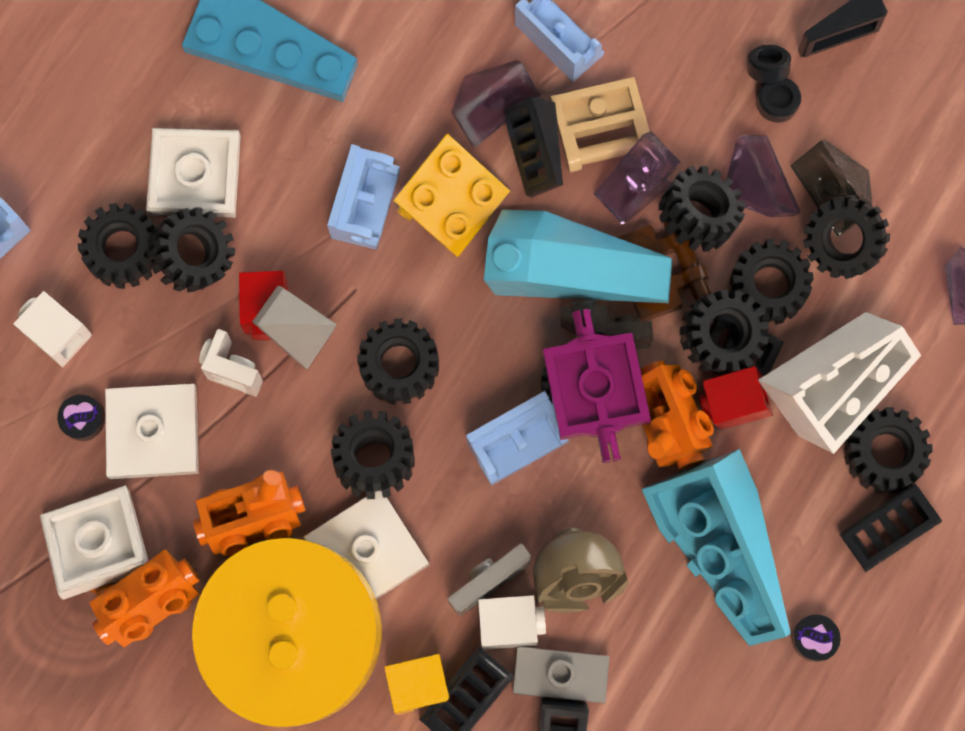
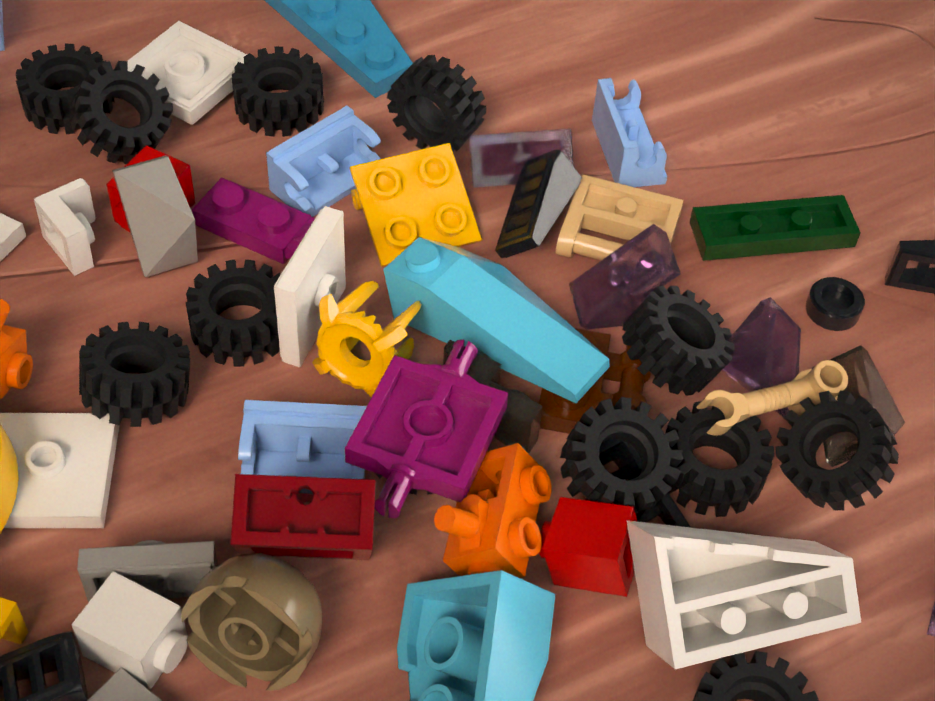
camera: 25 degrees right, 25 degrees down
black tile [747,45,791,83] -> none
none -> magenta hinge [191,177,315,264]
none -> dark red window [231,474,376,560]
none -> black tyre [232,47,324,137]
none -> white plate [274,206,346,367]
none -> yellow piece [312,281,422,398]
none -> black tyre [387,55,486,152]
none -> dark green plate [689,195,861,261]
none -> tan brick [696,360,848,436]

